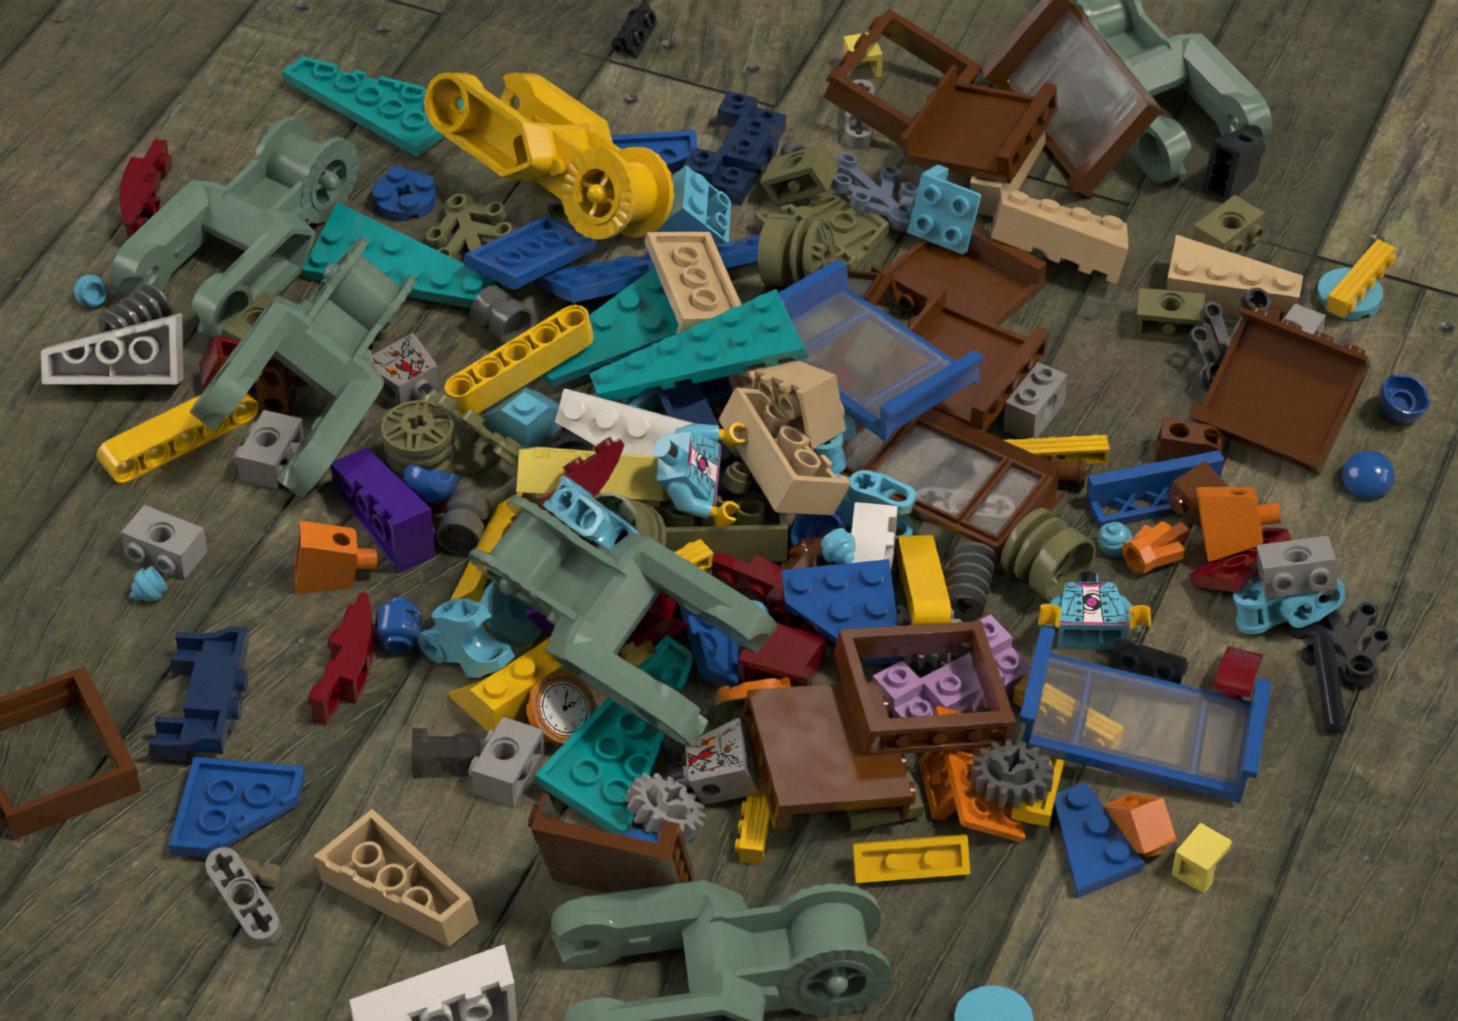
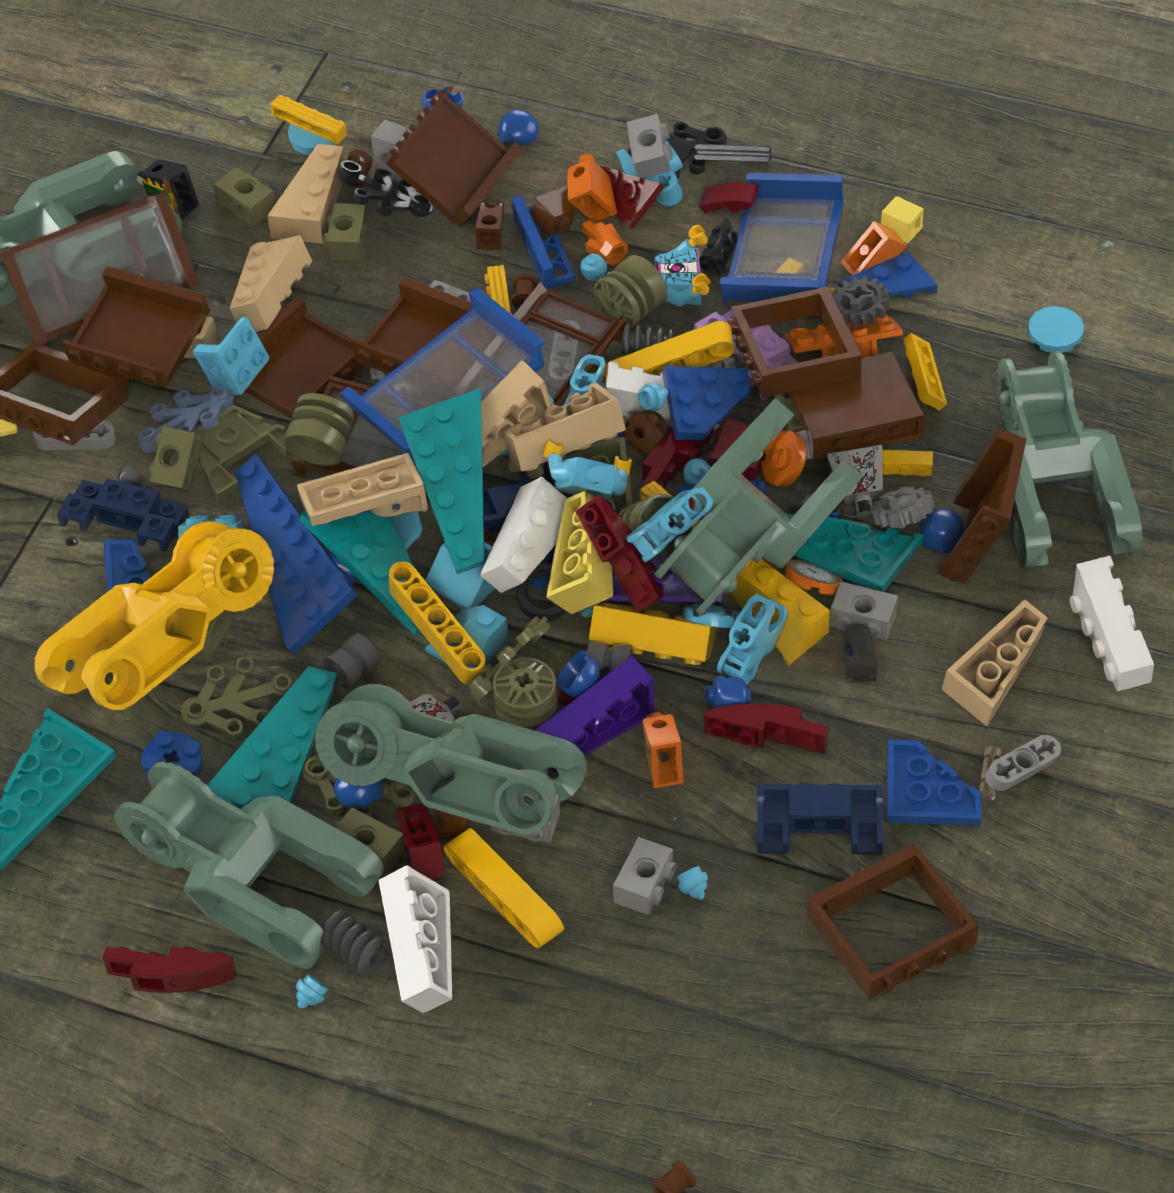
camera: 90 degrees left, 5 degrees up
blue plate [464,215,597,290] -> none

